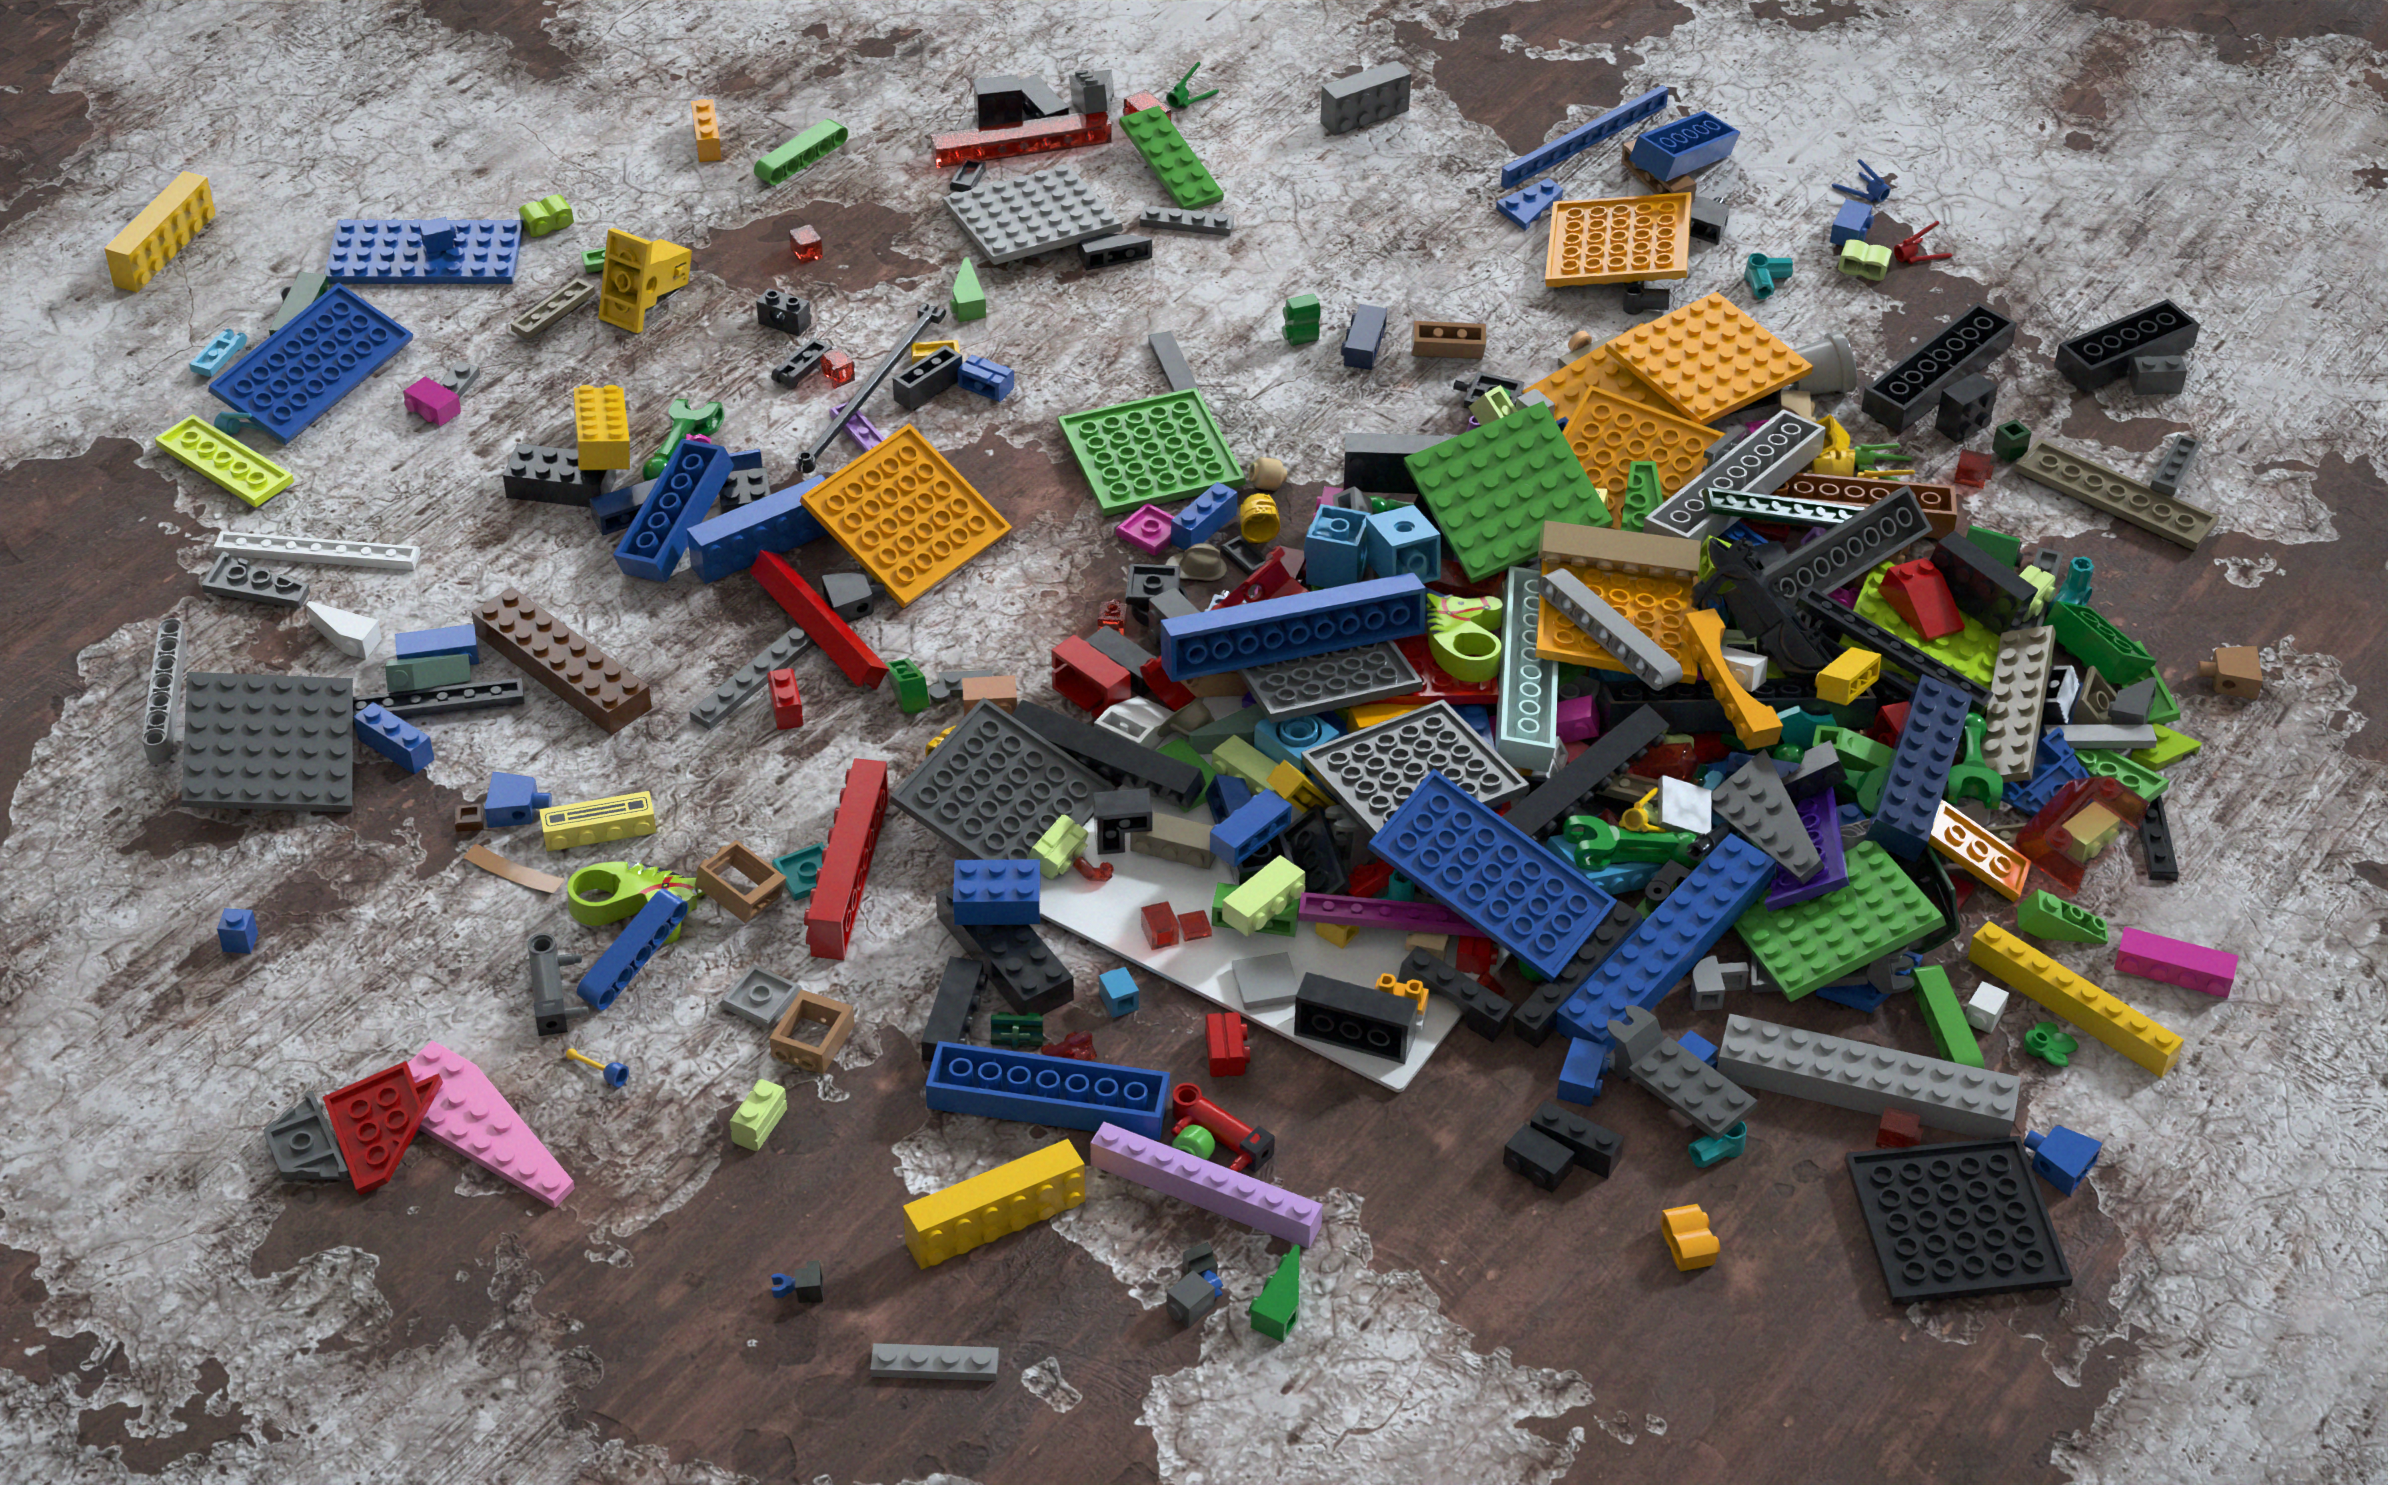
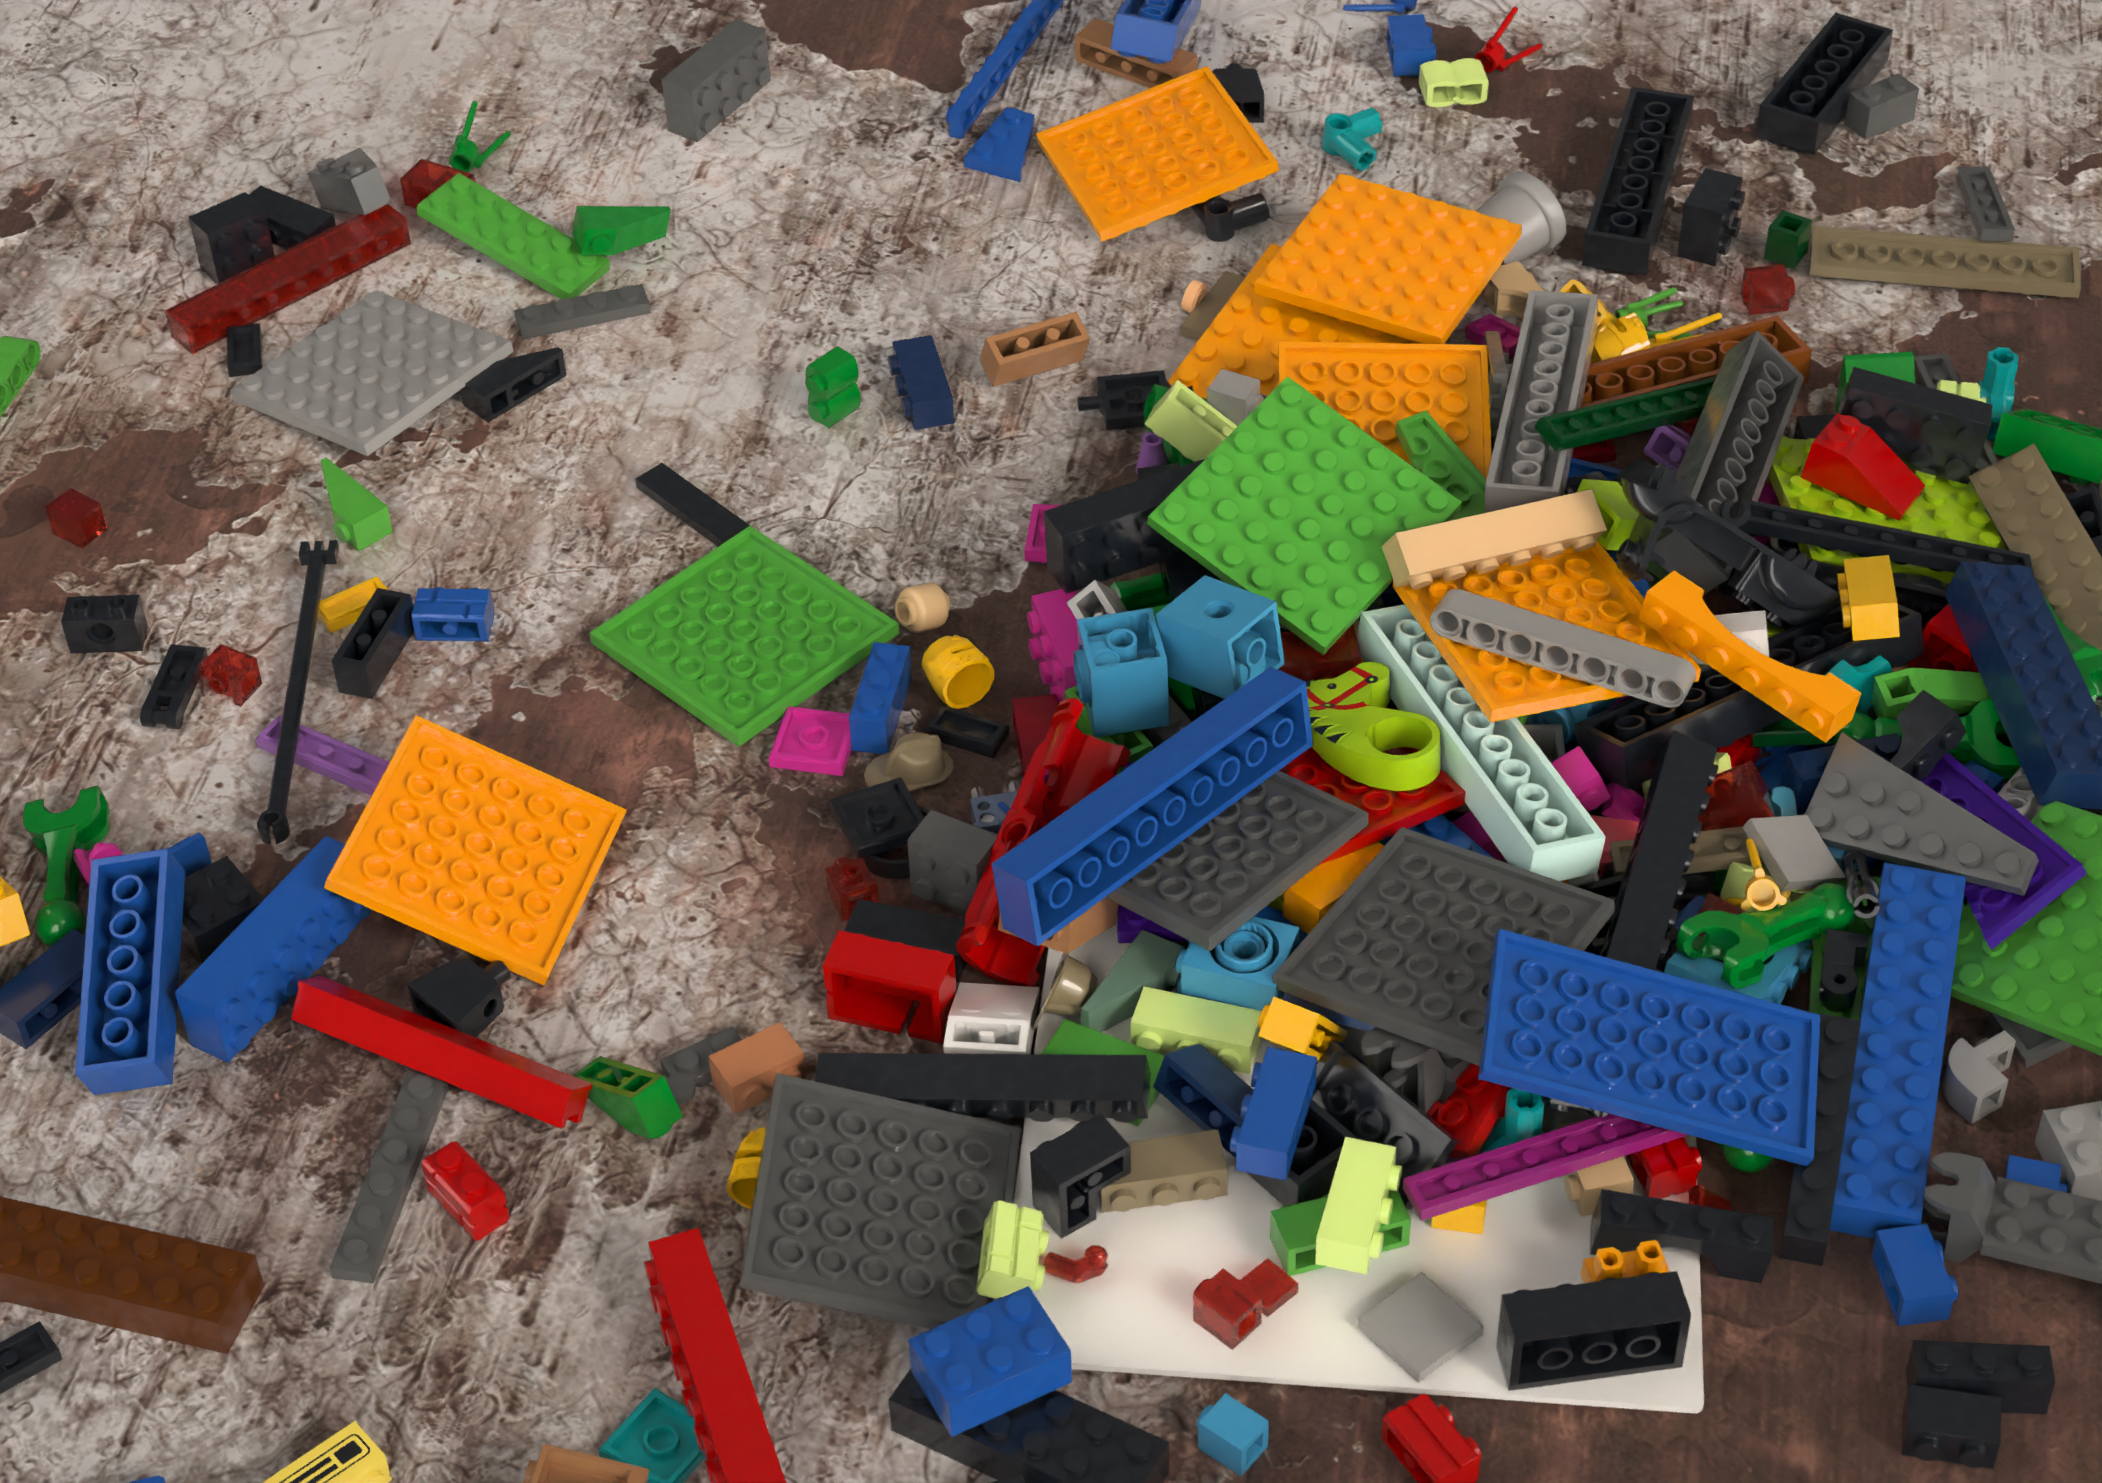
camera: 25 degrees left, 0 degrees up
none -> green slope [572,206,671,255]

